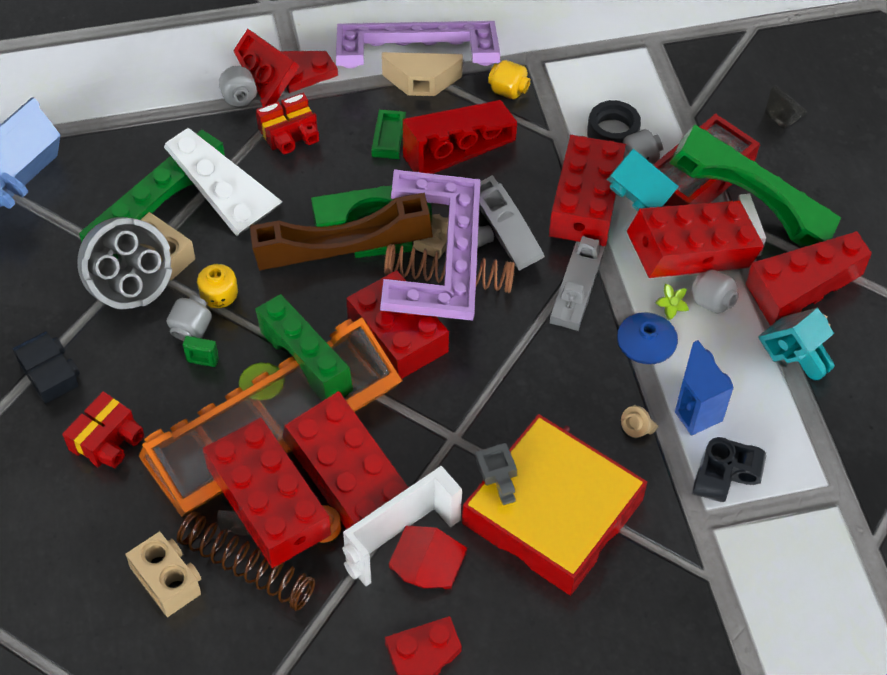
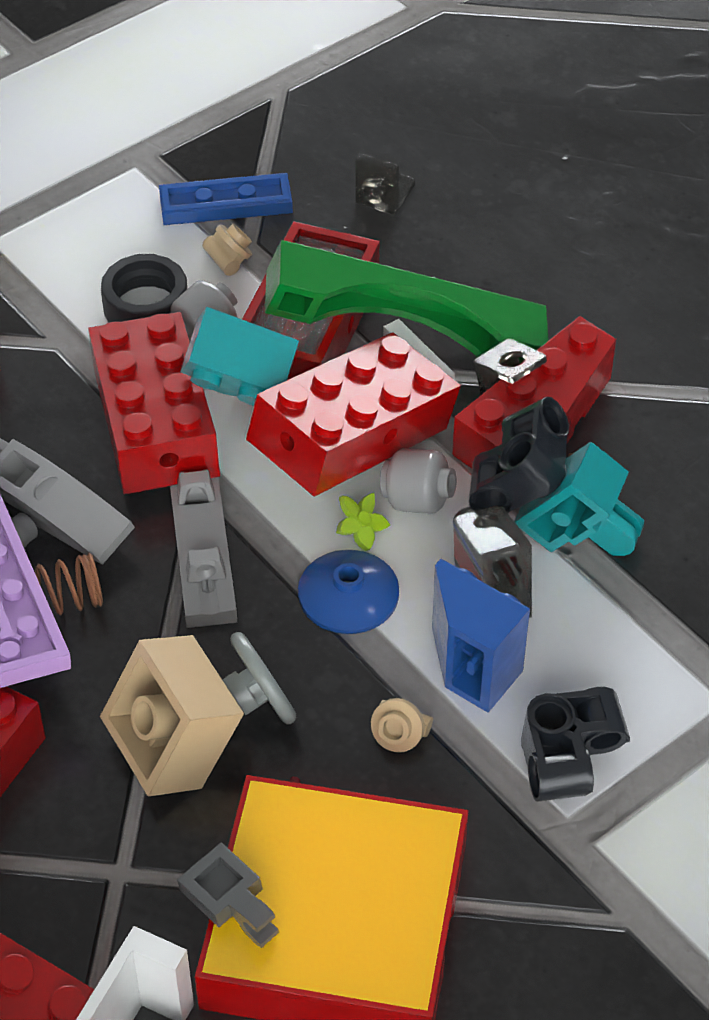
camera: 25 degrees left, 5 degrees down
none -> tan piece [100,632,296,797]
none -> blue tile [159,173,293,225]
none -> tan plate [202,224,252,276]
none -> clear smoke torso [453,506,532,618]
none -> black piece [468,397,569,518]
none -> clear smoke bracket [473,338,547,395]

